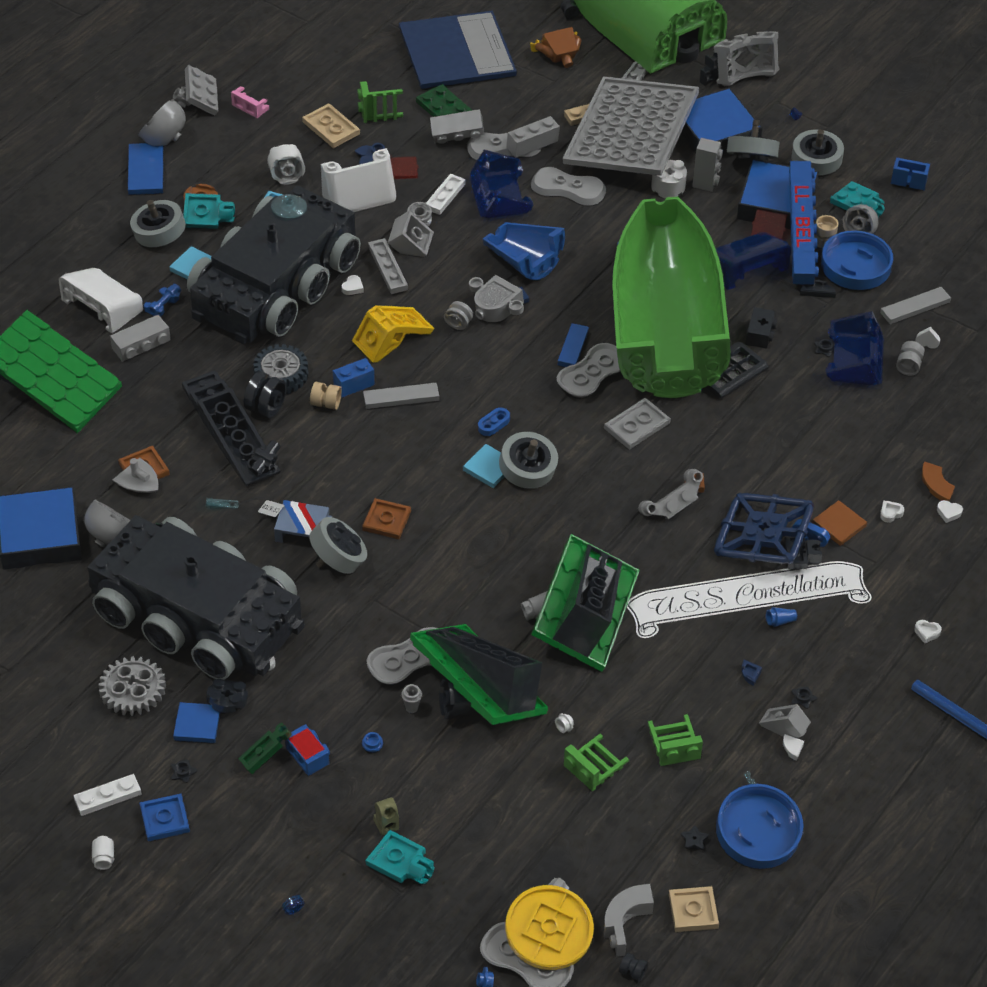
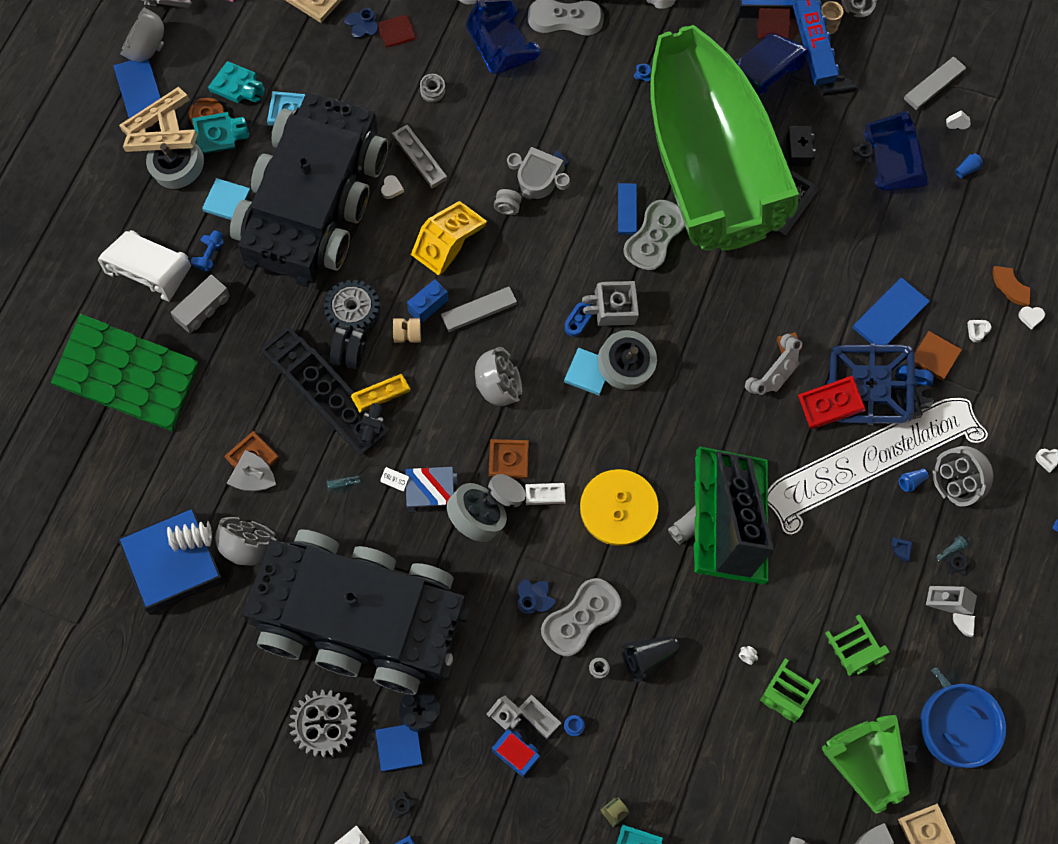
camera: 15 degrees left, 20 degrees up
dark green plate [238,722,292,774] -> none
white brick [268,144,305,185] -> none
clear light blue dish [271,194,307,218] -> none
white windscreen [321,148,396,212] -> none
light grey slope [388,210,434,257] -> none
black piece [410,624,548,725] -> none
white plate [426,174,465,215] -> none
blue cone [483,222,565,280] -> none
light grey tile [604,398,671,450] -> none
blue brick [821,231,893,290] -> none
light grey wheel [896,341,925,376] -> none
none -> tan plate [119,87,197,152]
none -> white piece [167,521,212,551]
none -> teal plate [208,61,265,103]
none -> yellow tile [351,374,410,412]
none -> light grey cylinder [475,347,522,406]
none -> light grey brick [487,696,523,730]
none -> light grey tile [488,474,526,507]
none -> dark blue plate [518,579,555,614]
none -> light grey tile [519,695,561,739]
none -> white plate [525,483,565,505]
none -> yellow plate [580,469,658,546]
none -> light grey hinge [582,281,639,326]
none -> red tile [798,376,866,430]
none -> bright green cone [822,715,909,813]
none -> blue tile [852,278,929,345]
none -> light grey cylinder [933,446,993,506]
none -> clear light blue piece [936,536,967,561]
none -> blue cone [955,153,983,178]

